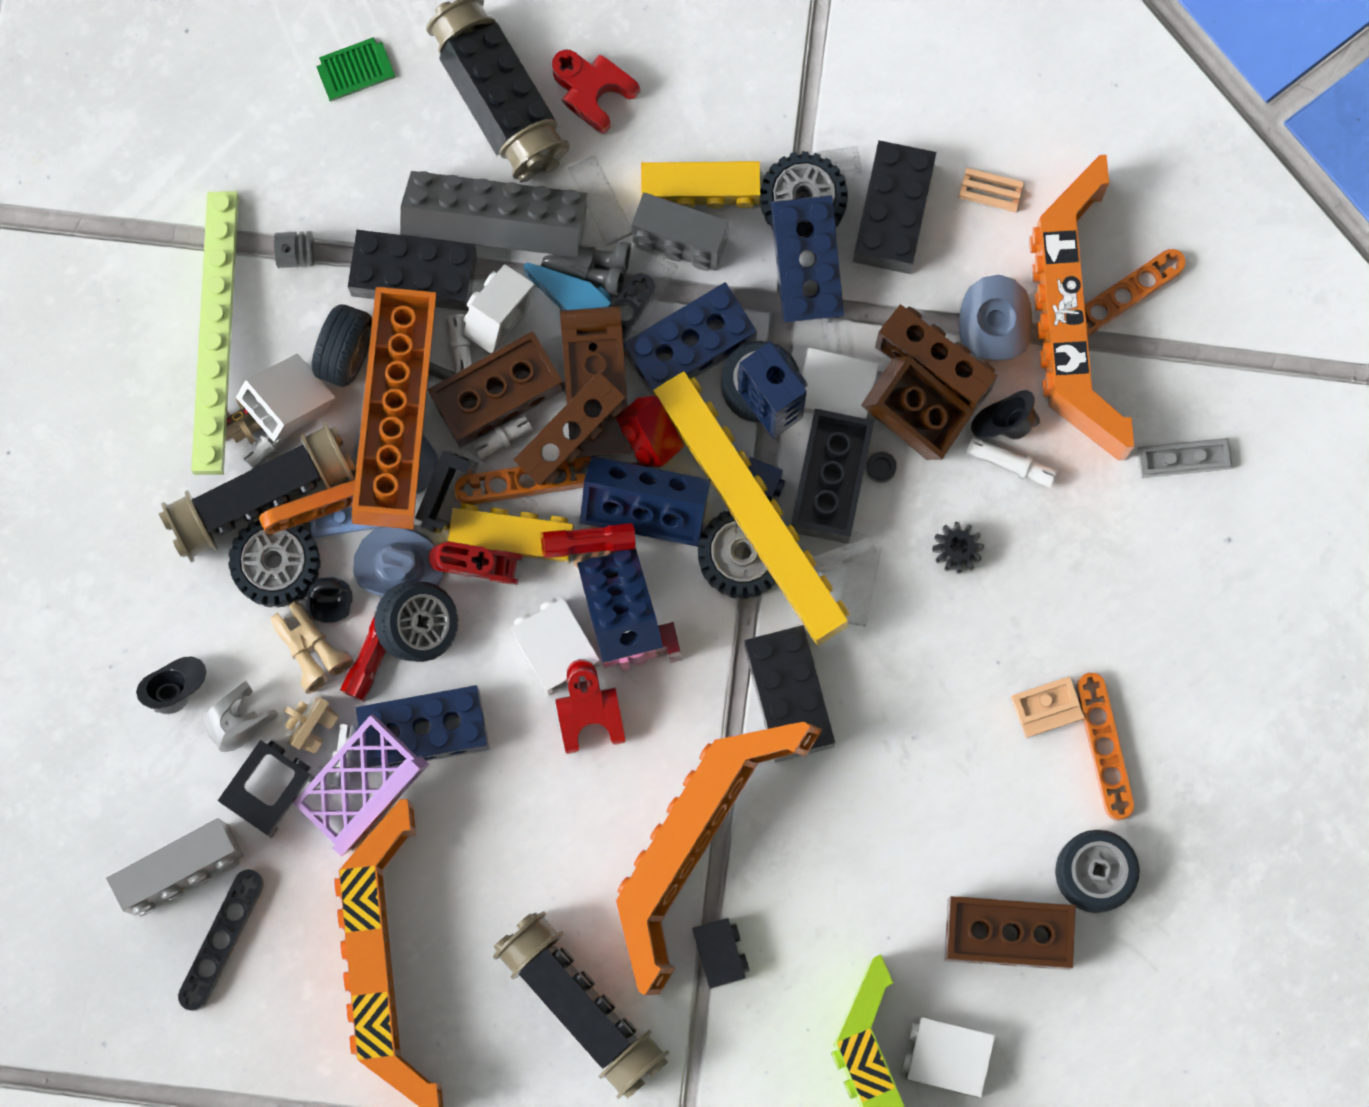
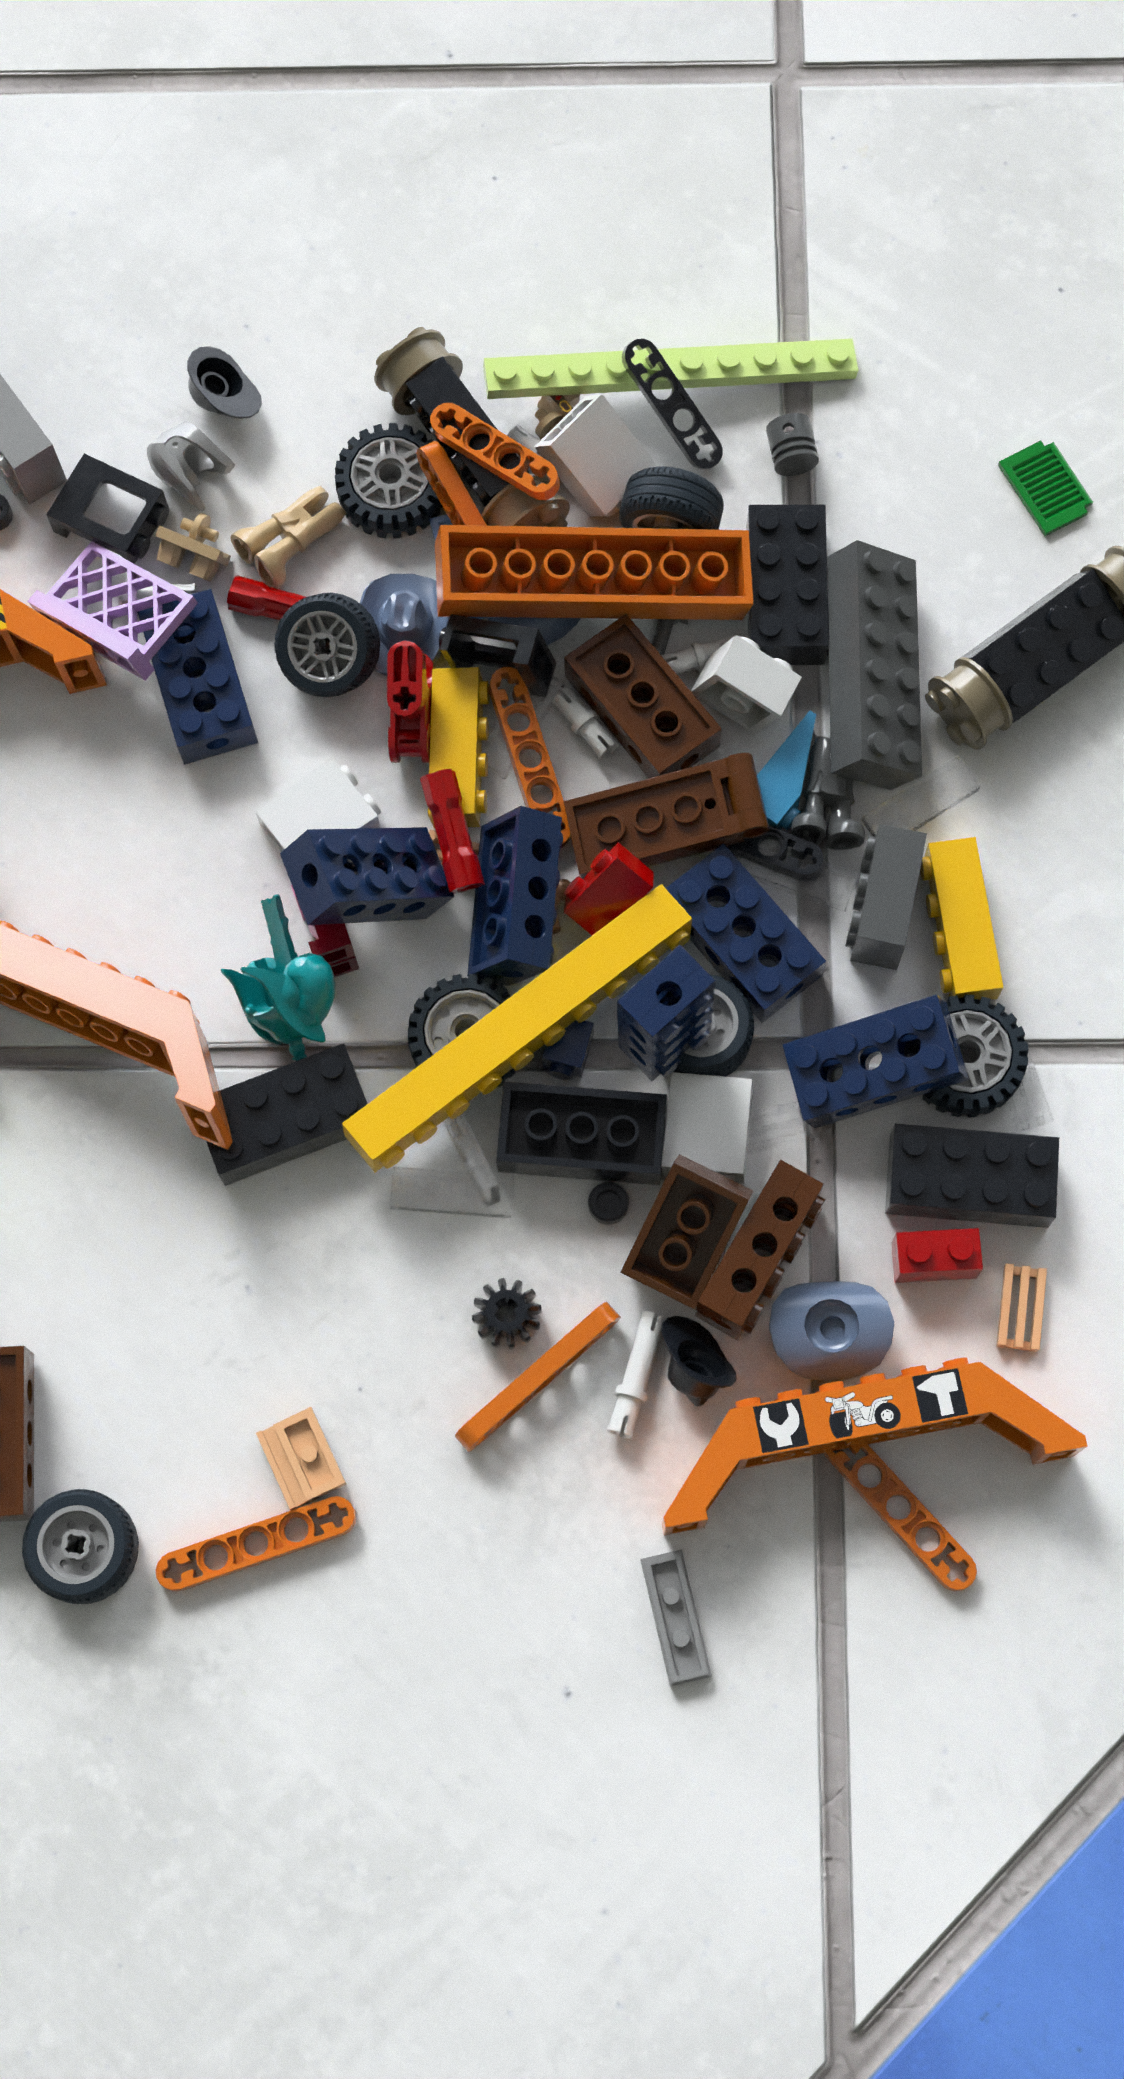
camera: 85 degrees right, 5 degrees down
black hair [306,577,353,623] -> none
reddish brown brick [513,372,625,486] -> none
red piece [552,49,641,134] -> none
red piece [555,659,626,754] -> none
none -> teal hair [221,894,335,1061]
none -> orange beam [430,403,560,500]
none -> orange beam [455,1302,621,1452]
none -> black beam [622,338,723,469]
none -> red brick [891,1228,983,1283]

